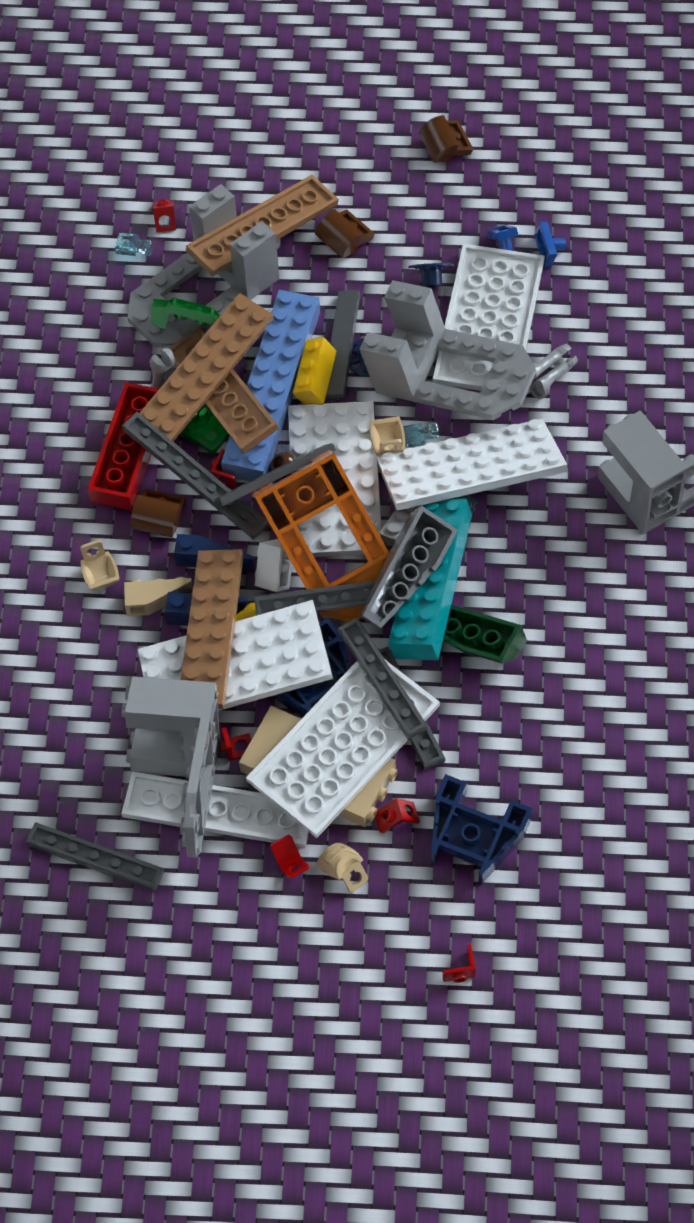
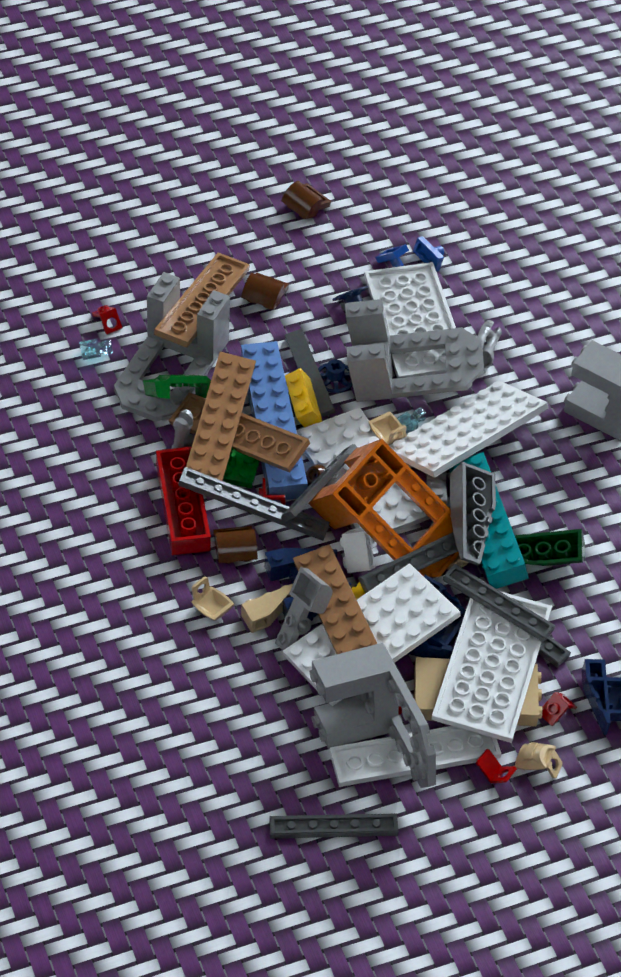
camera: 30 degrees left, 10 degrees down
none -> light grey plate [275,567,332,650]

